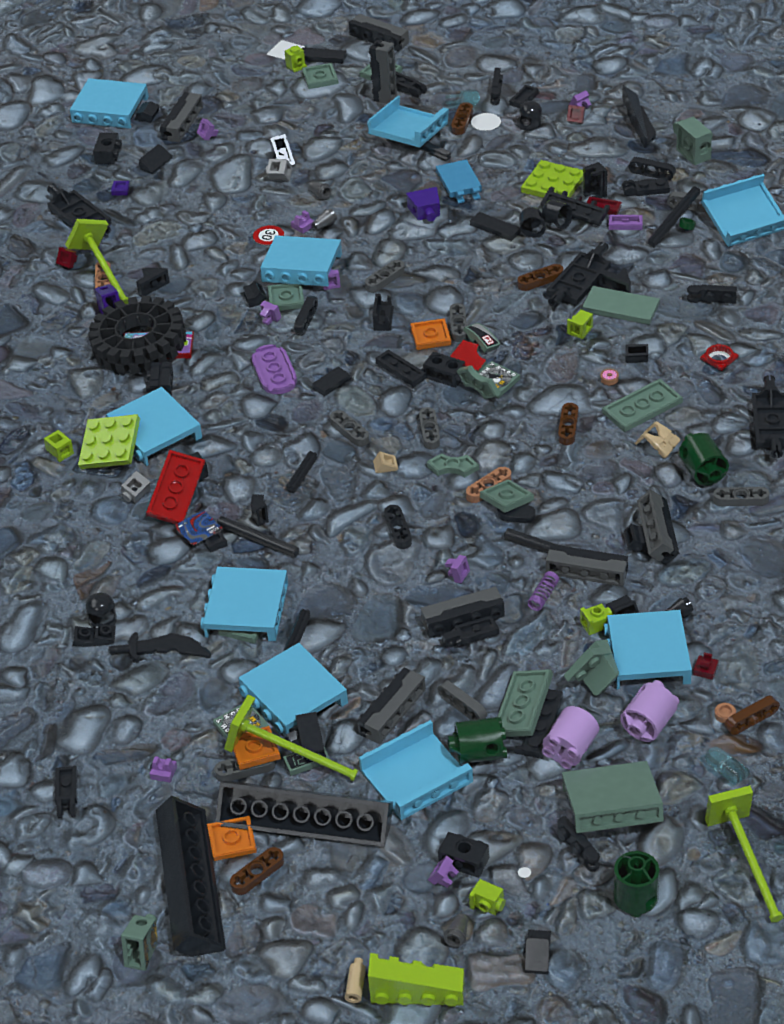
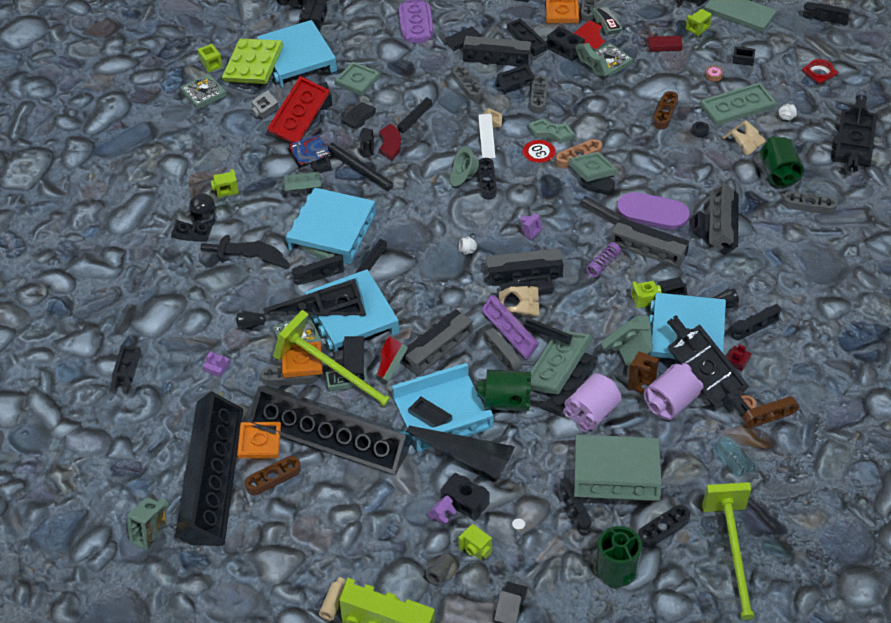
camera: 10 degrees right, 5 degrees up
none -> tile [180,74,227,109]
none -> lime brick [211,169,239,198]
none -> black cone [237,310,265,329]
none -> black wedge [263,278,366,316]
none -> sand green tile [284,172,321,191]
none -> black hinge [292,254,345,285]
none -> sand green tile [334,62,381,96]
none -> black slope [341,102,376,129]
none -> red tile [377,336,408,382]
none -> dark red tile [379,123,401,161]
none -> black wedge [406,425,515,481]
none -> black tile [408,396,453,428]
none -> sand green piece [450,146,479,187]
none -> white plate [459,236,477,255]
none -> black piece [463,36,531,67]
none -> white sticker [479,114,495,158]
none -> medium lavender tile [481,295,539,359]
none -> black panel [495,64,535,91]
none -> tan piece [499,286,540,317]
none -> sticker [523,140,556,163]
none -> black axle [524,318,573,345]
none -> medium lavender tile [617,192,690,230]
none -> reddish brown hinge [628,351,659,394]
none -> black beam [638,505,690,548]
none -> dark red tile [648,36,683,52]
none -> black plate [667,315,751,417]
none -> black tile [692,121,710,138]
none -> black hinge [731,304,781,341]
none -> white plate [779,104,797,121]

